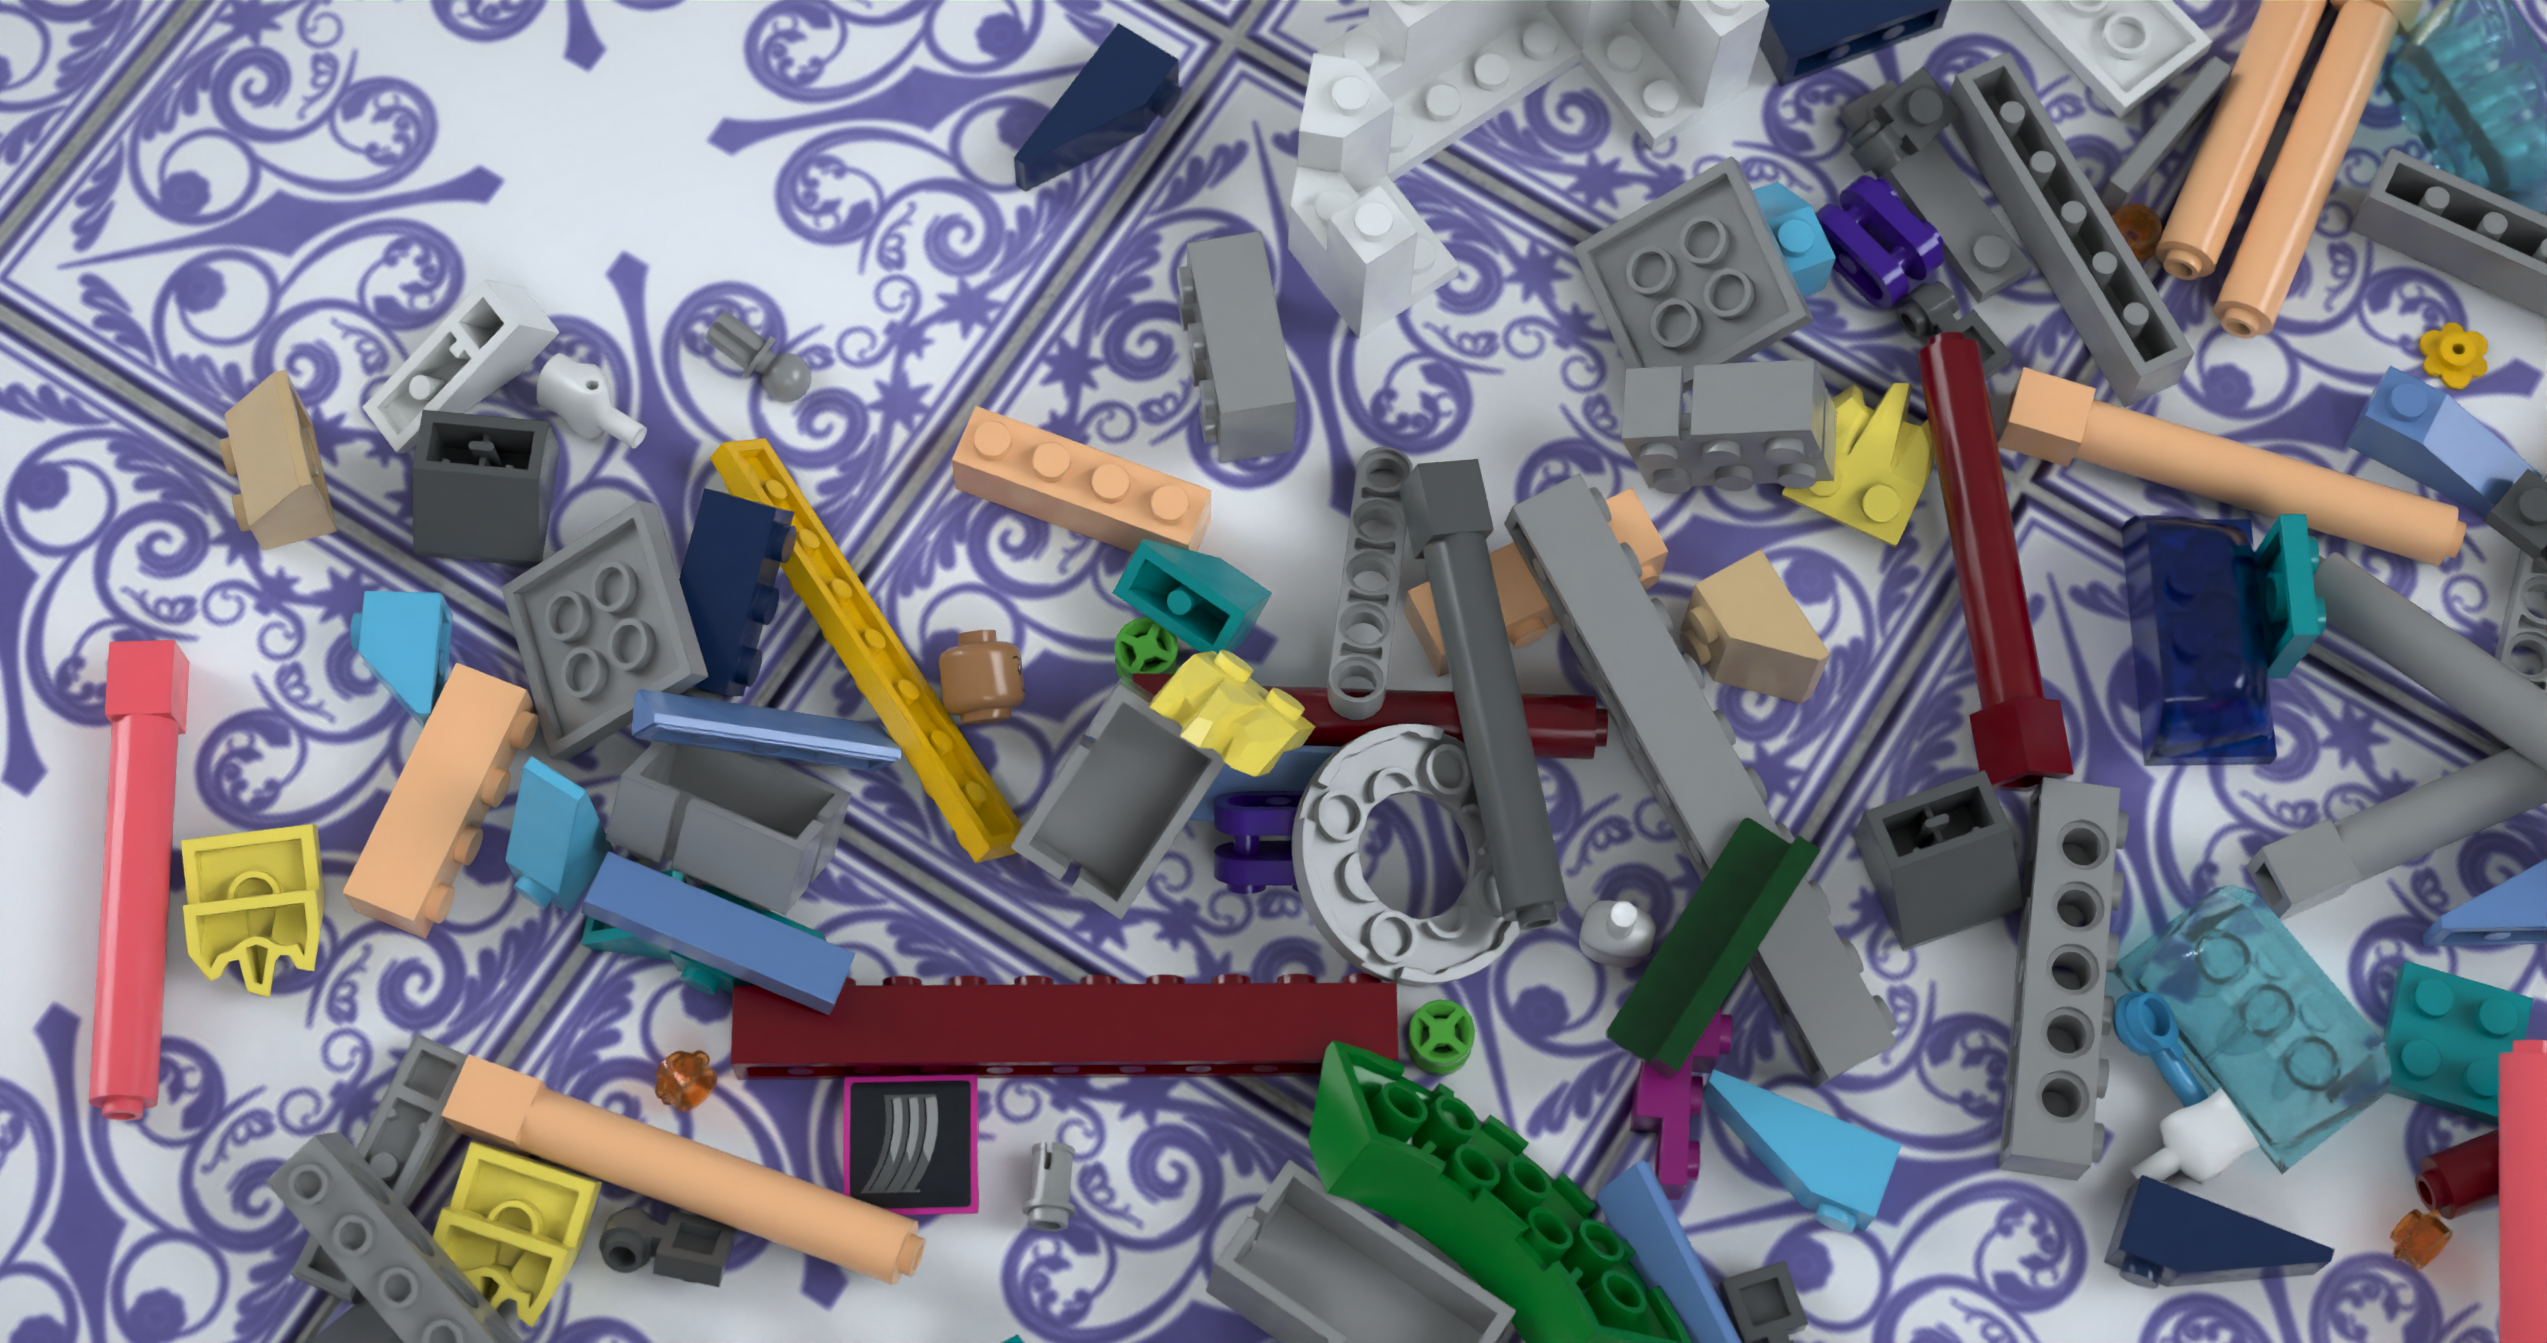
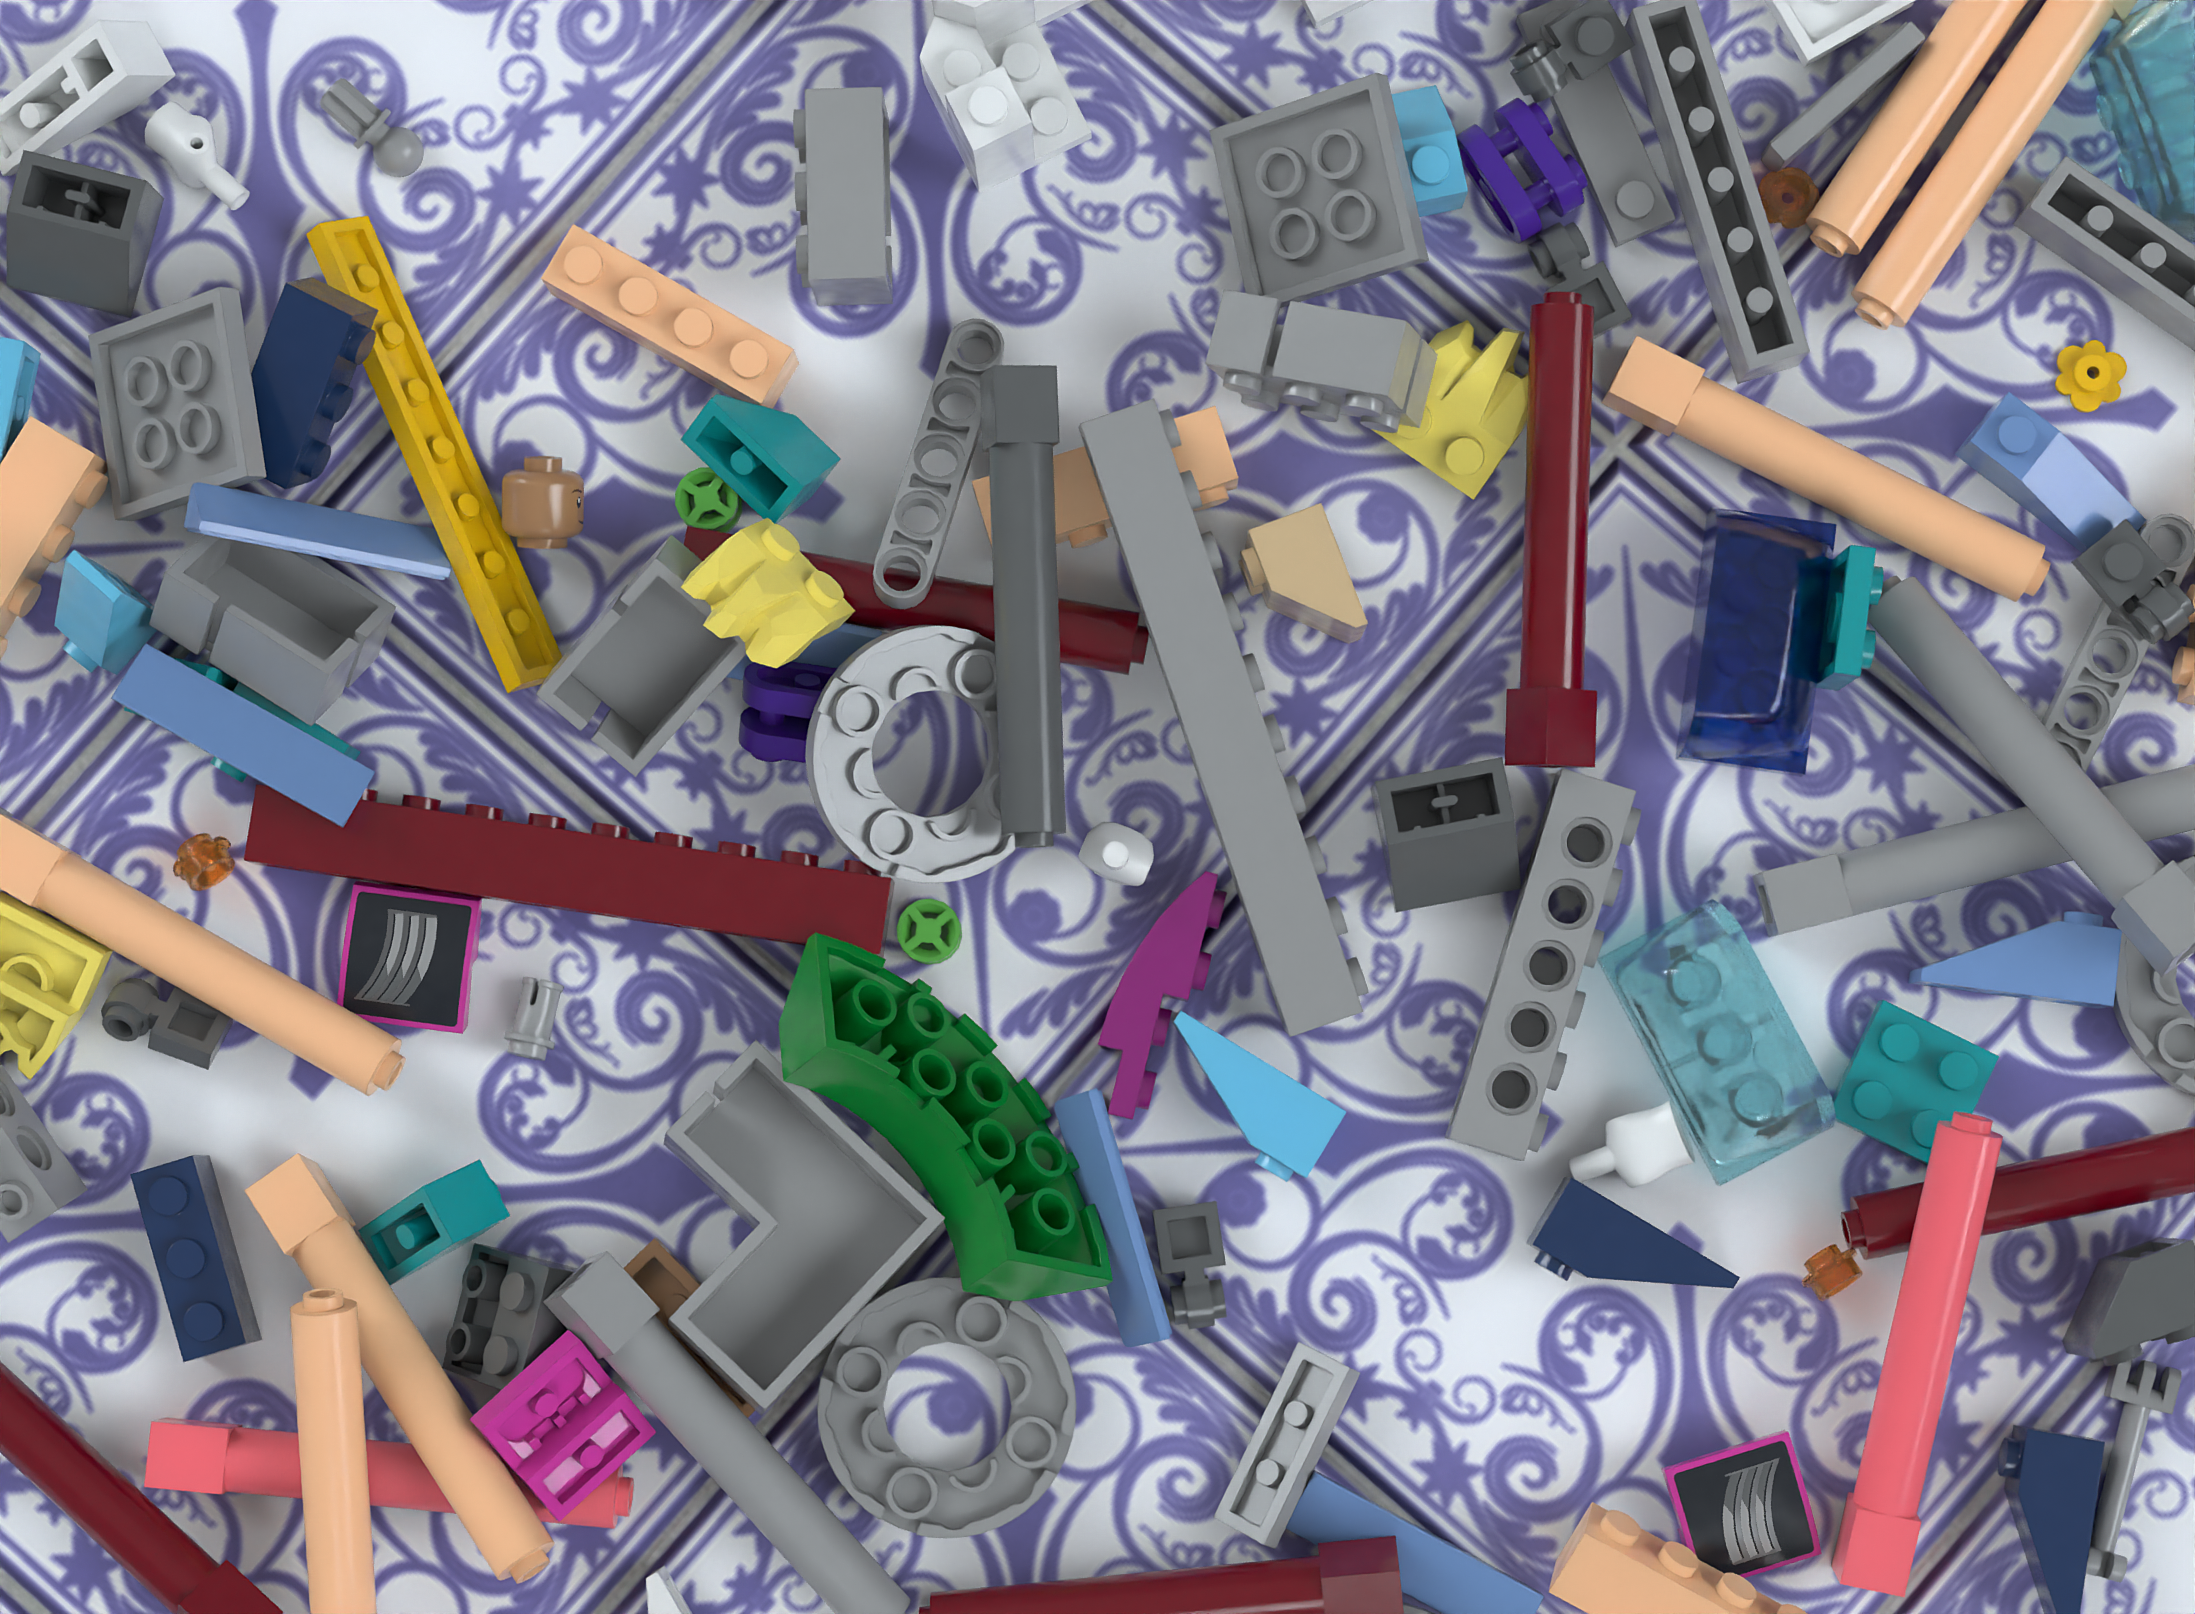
camera: 15 degrees right, 15 degrees up
dark green panel [1606,818,1821,1080] -> none
dark azure plate [2113,991,2208,1108] -> none

